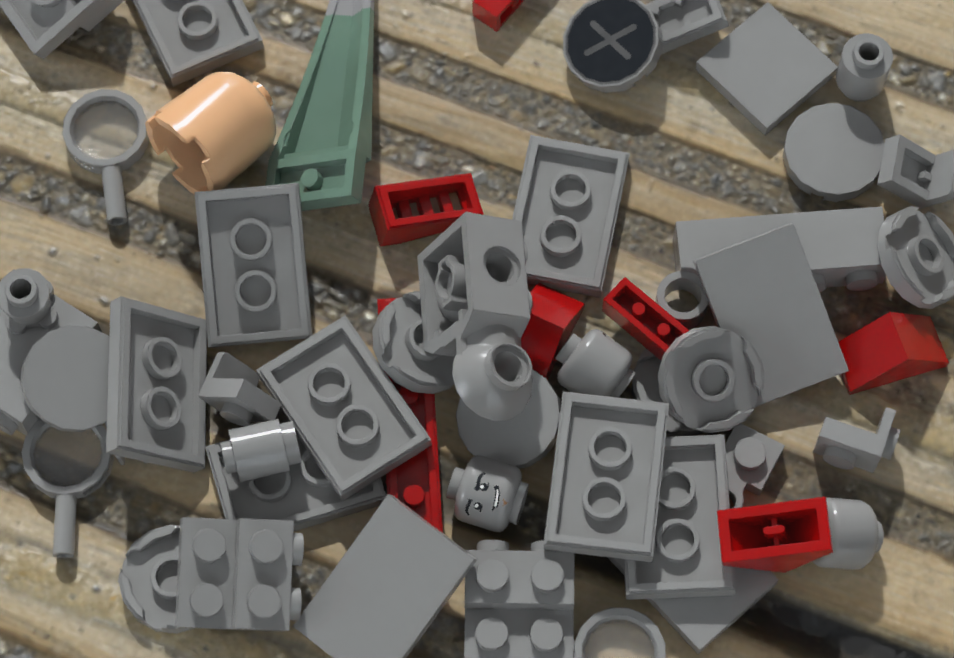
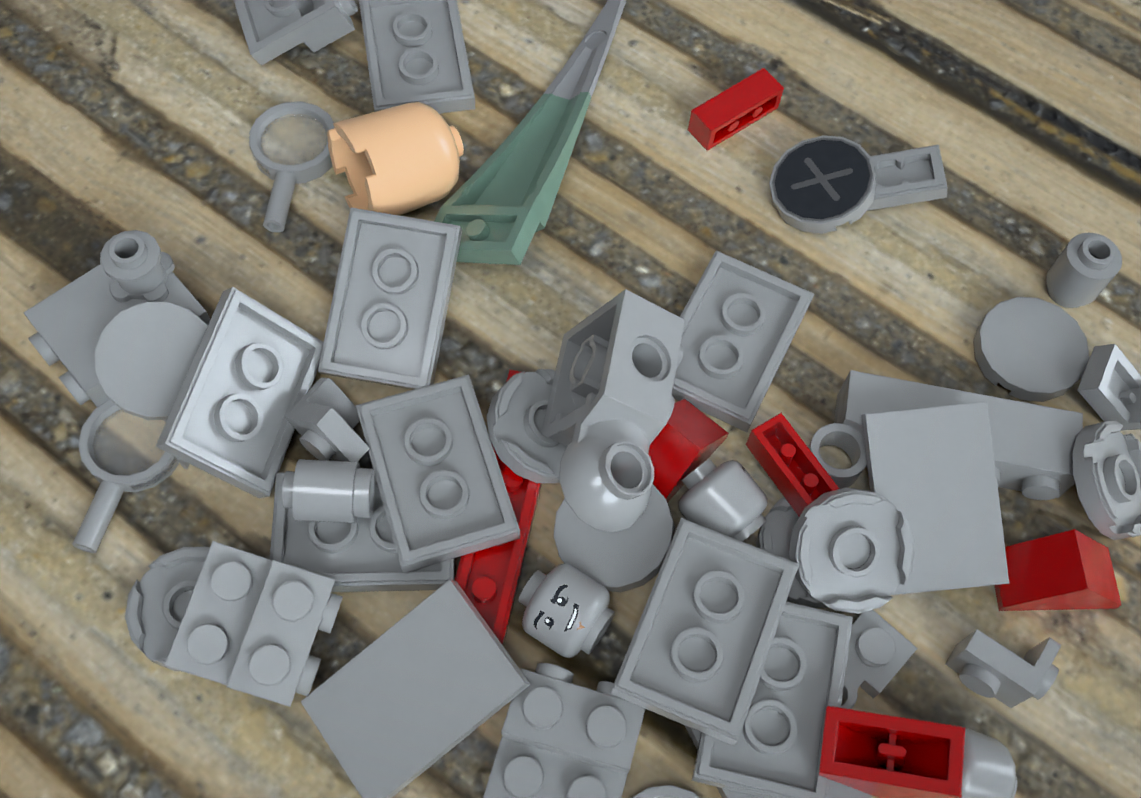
camera: 10 degrees right, 5 degrees down
red slope [368,173,484,247] -> none
light grey tile [695,2,838,135] -> none

